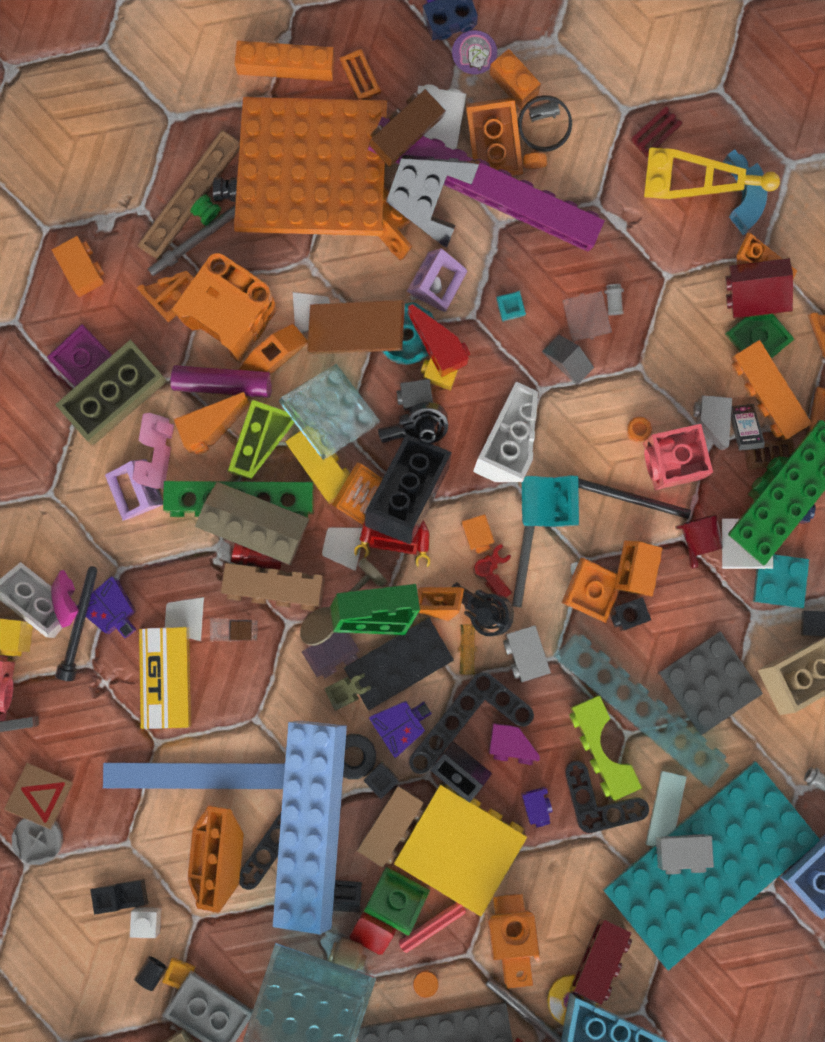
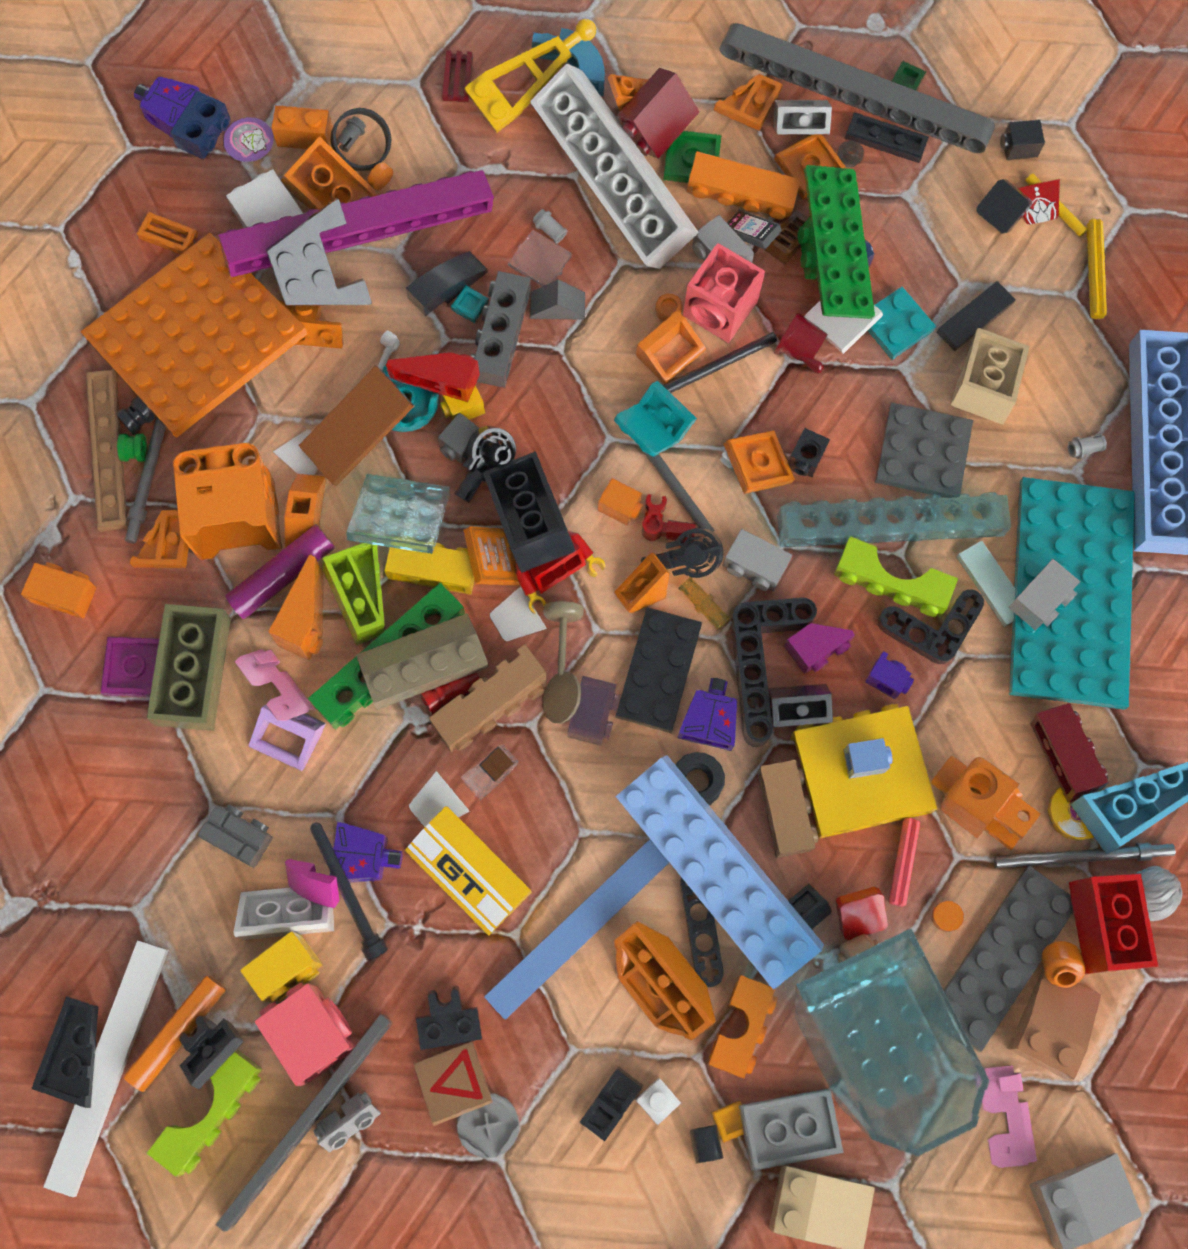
camera: 45 degrees left, 10 degrees down
orange brick [235,41,335,81] -> none
olive plate [324,674,371,711] -> none
green wedge [330,584,420,635] -> none
black brick [363,761,399,799] -> none
green tile [364,867,430,936] -> none
reddish brown brick [369,89,446,167] -> none
lavender tile [407,248,467,312] -> none
white wedge [473,382,538,482] -> none
orange brick [614,540,662,596] -> none
none -> dark grey brick [198,804,273,868]
none -> black slope [406,251,488,316]
none -> black plate [416,986,482,1050]
none -> dark grey brick [471,271,531,388]
none -> white brick [530,64,699,269]
none -> orange tile [636,310,706,384]
none -> orange arch [706,975,778,1079]
none -> medium blue brick [843,738,893,779]

